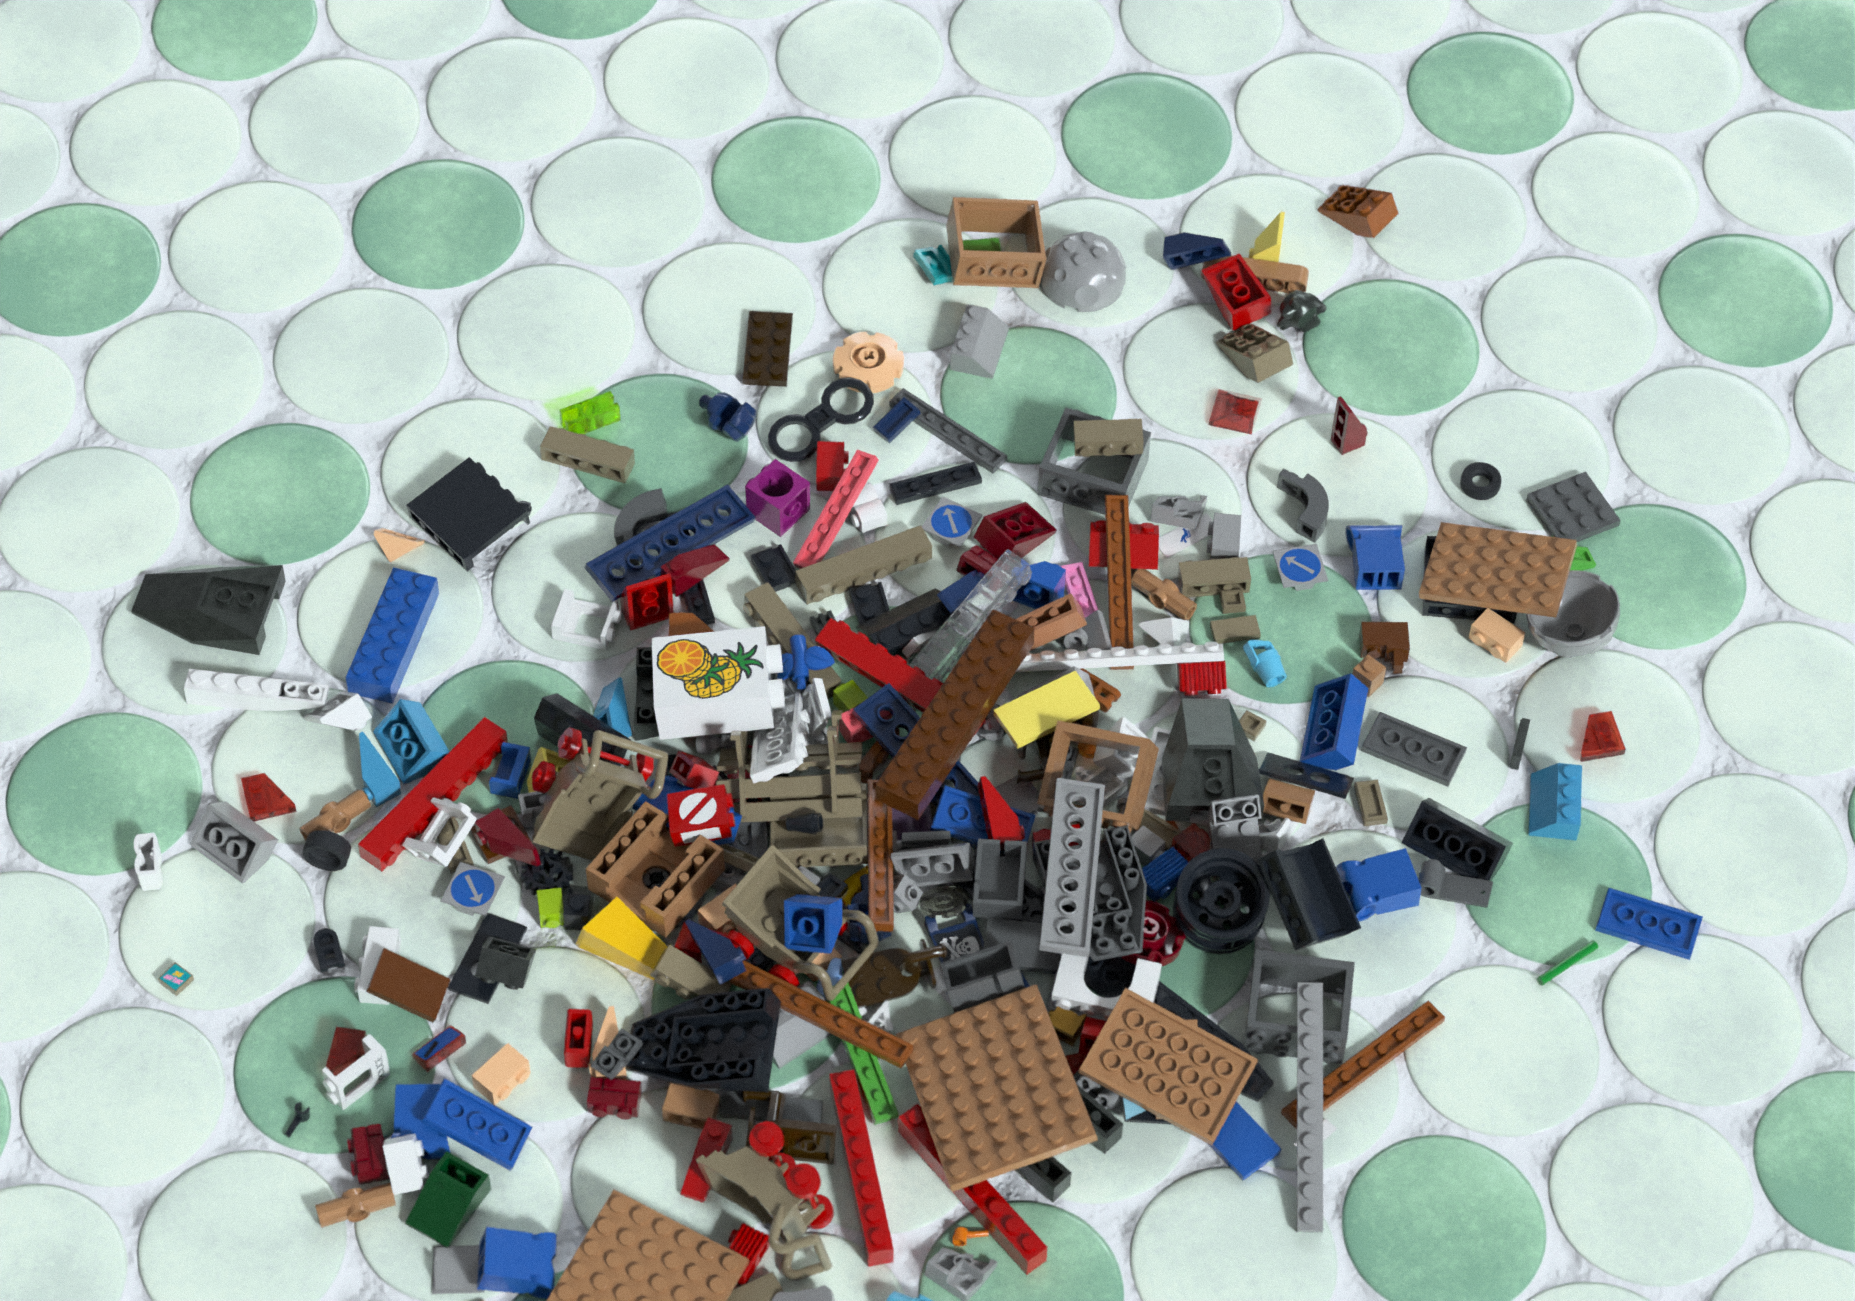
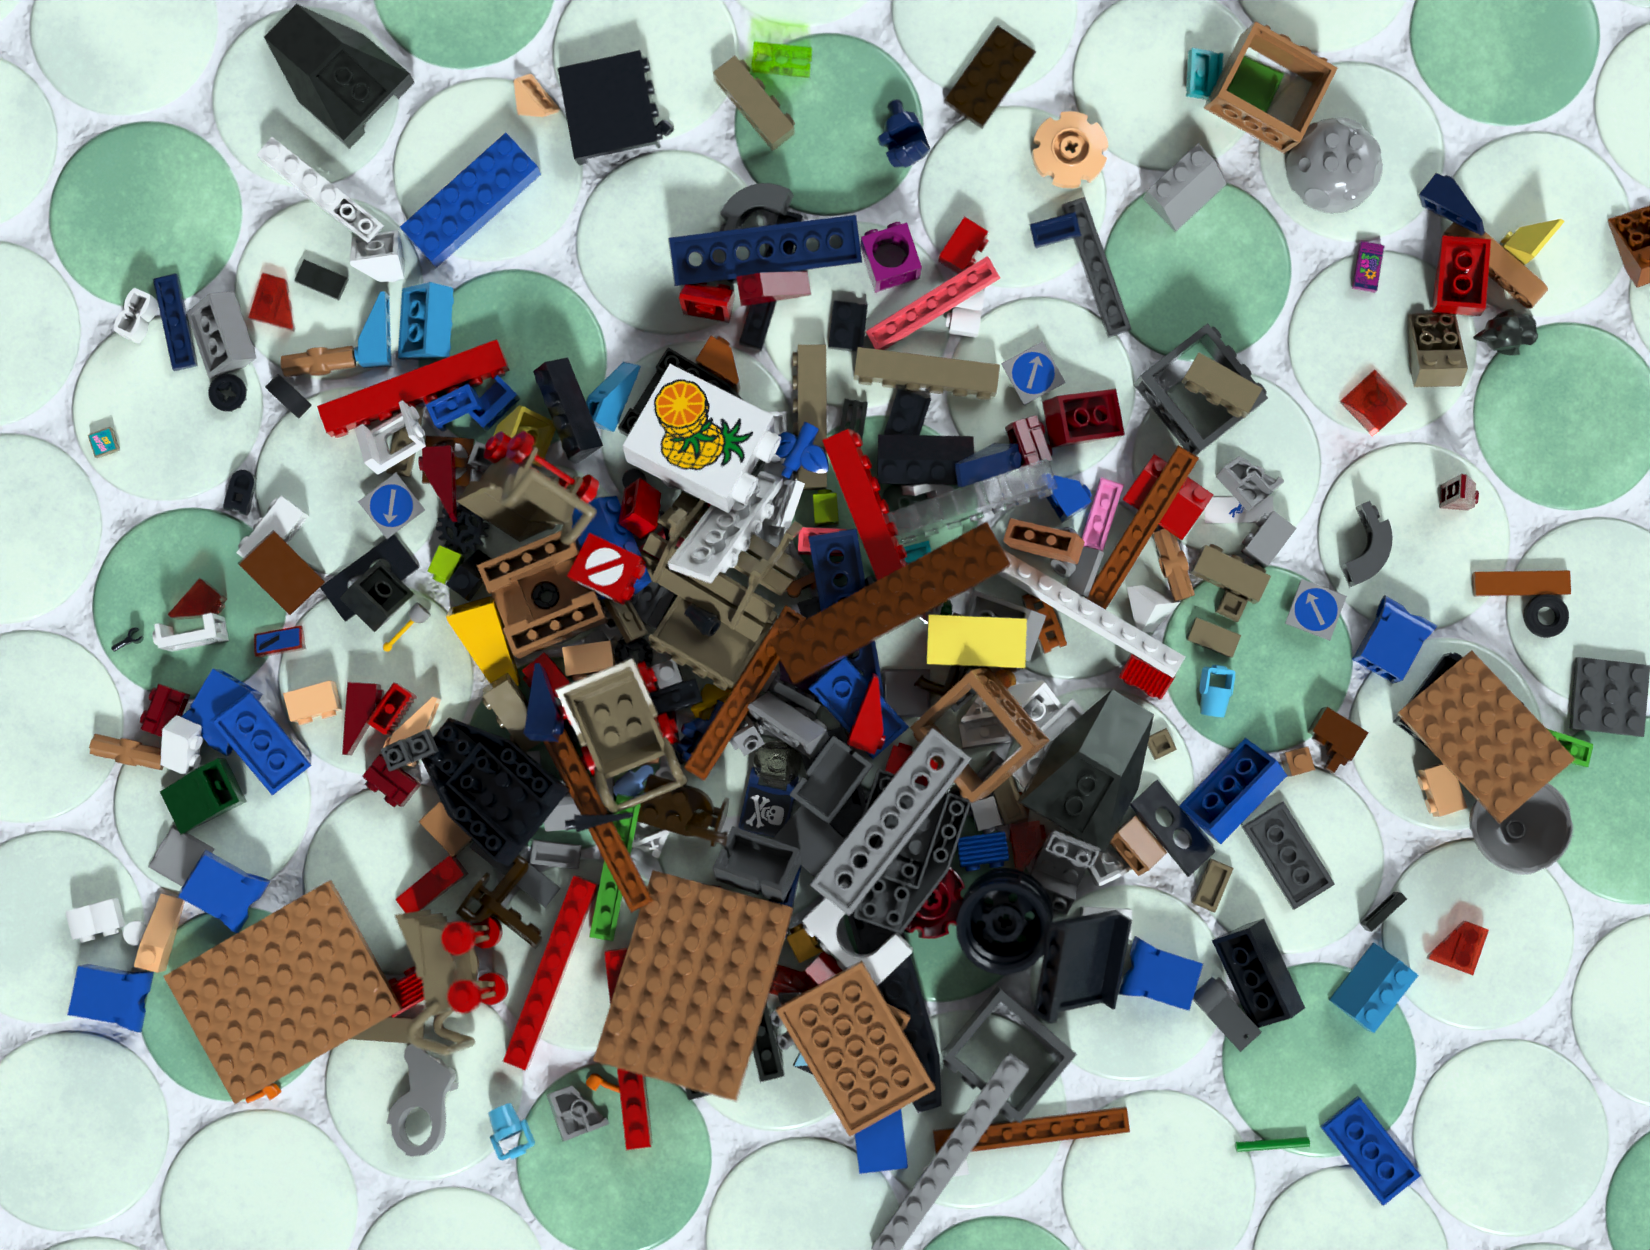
camera: 30 degrees right, 30 degrees up
white window [551,589,622,650] -> none
black bar [768,377,874,462] -> none
blue slope [784,894,843,954] -> none
black tile [889,462,982,505] -> none
none -> dark blue tile [153,274,198,371]
none -> black gear [208,374,247,412]
none -> pearl dark grey tile [294,259,349,300]
none -> dark red slope [342,682,384,756]
none -> hinge [383,602,431,652]
none -> blue panel [426,384,485,432]
none -> light grey tile [530,840,582,869]
none -> black piece [565,812,633,833]
none -> tile [1352,241,1385,293]
none -> dark orange tile [1472,570,1571,597]

